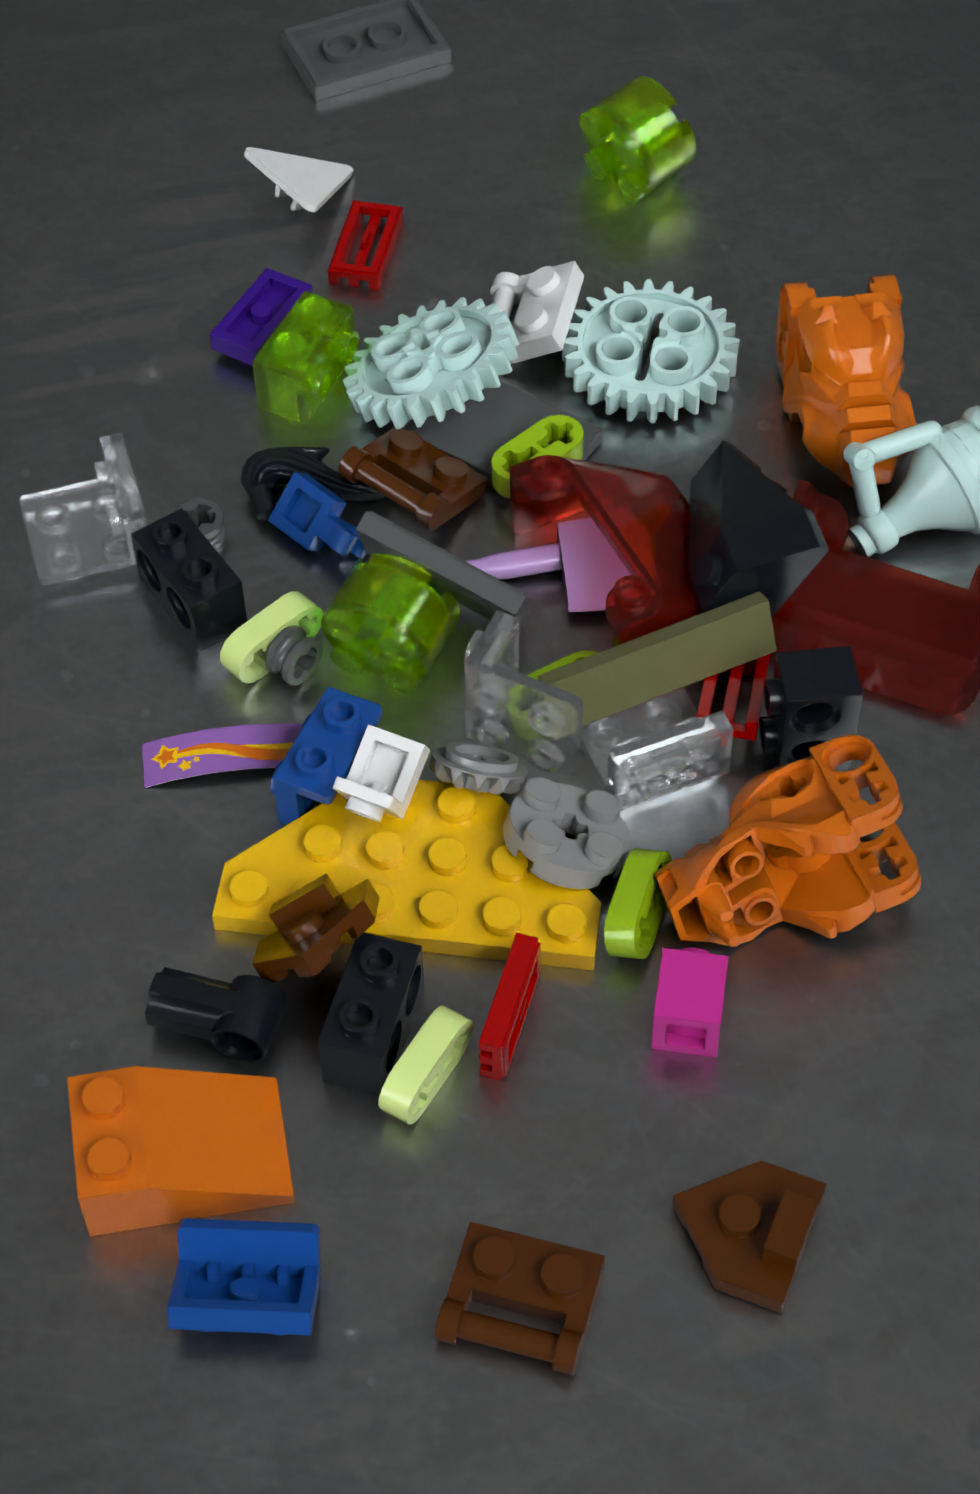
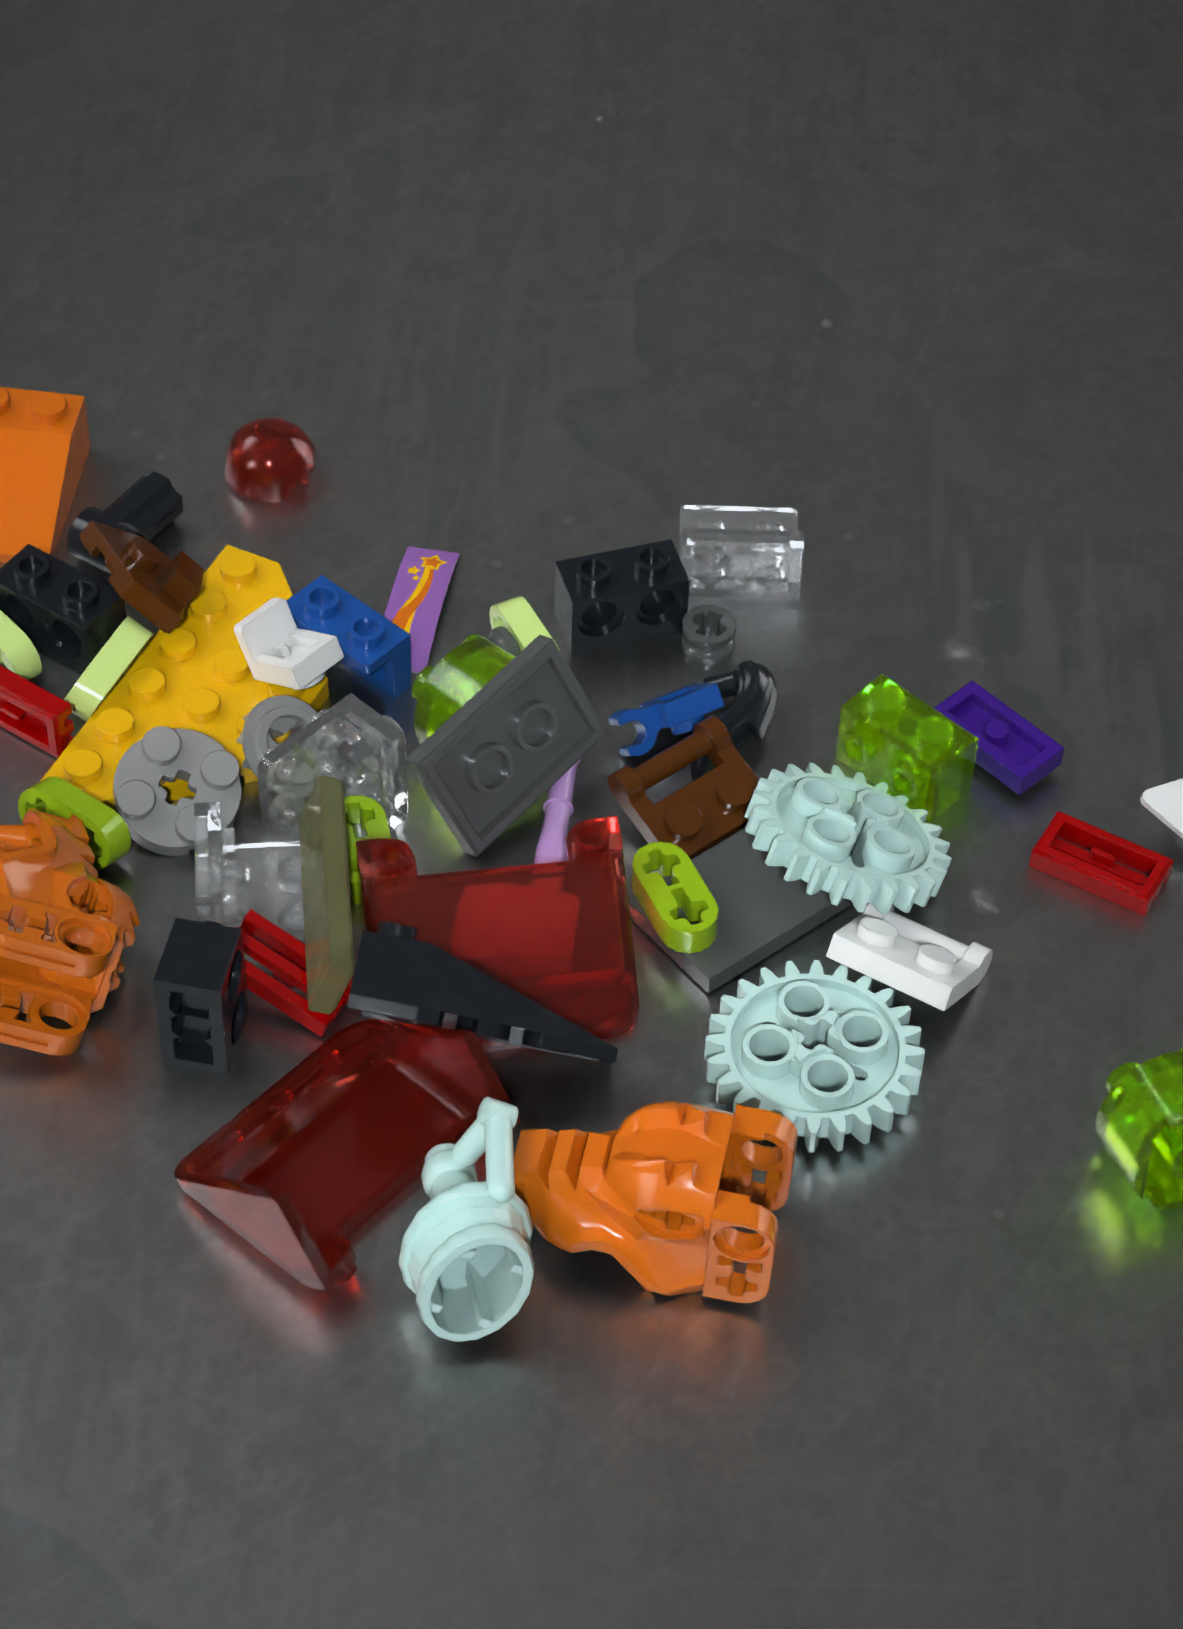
camera: 105 degrees right, 5 degrees down
none -> yellowish green beam [64,615,154,722]
none -> clear red hair [224,417,316,502]

